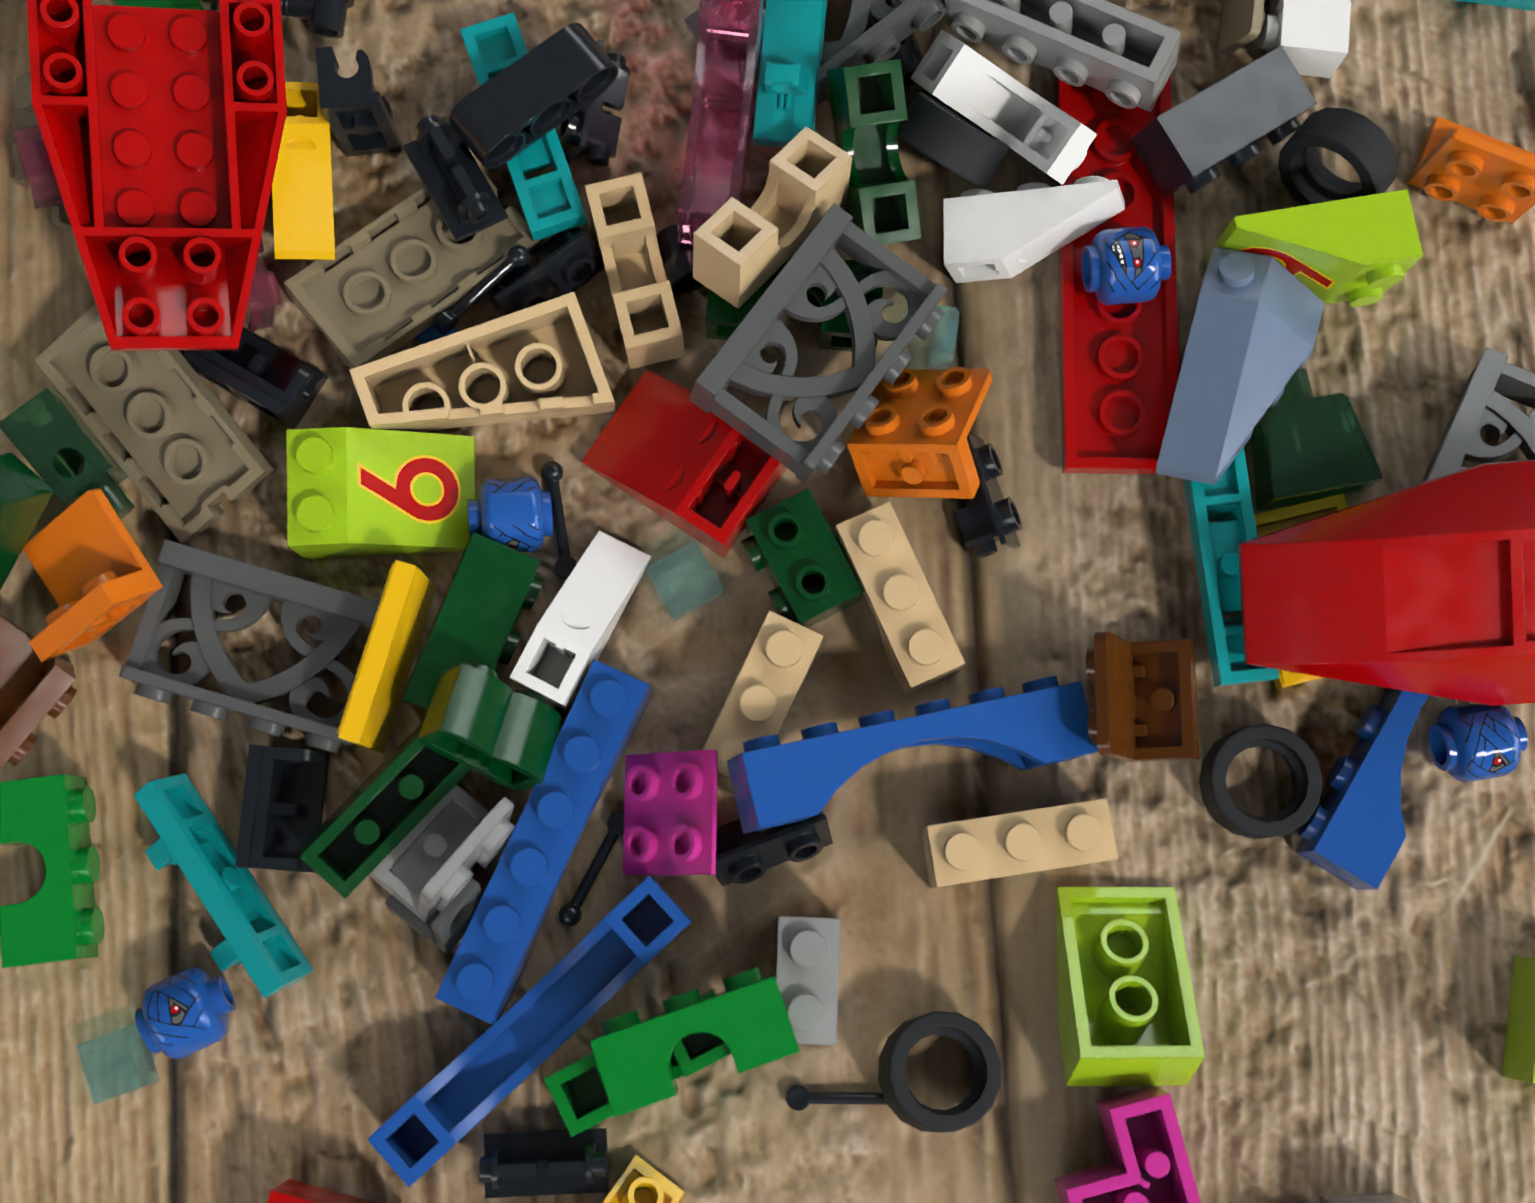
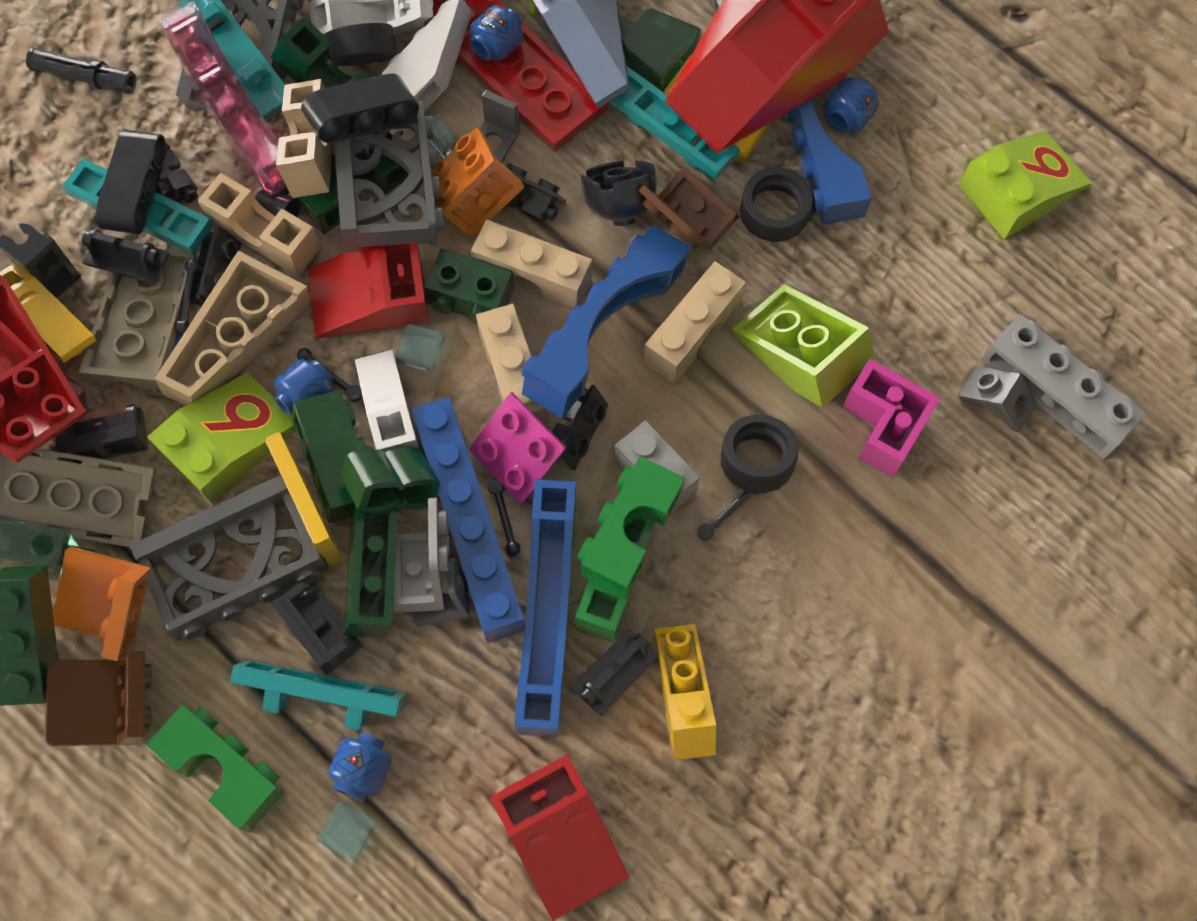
camera: 40 degrees left, 10 degrees down
none -> black beam [301,73,419,143]
none -> dark grey bracket [480,90,520,163]
none -> black cylinder [581,160,657,226]

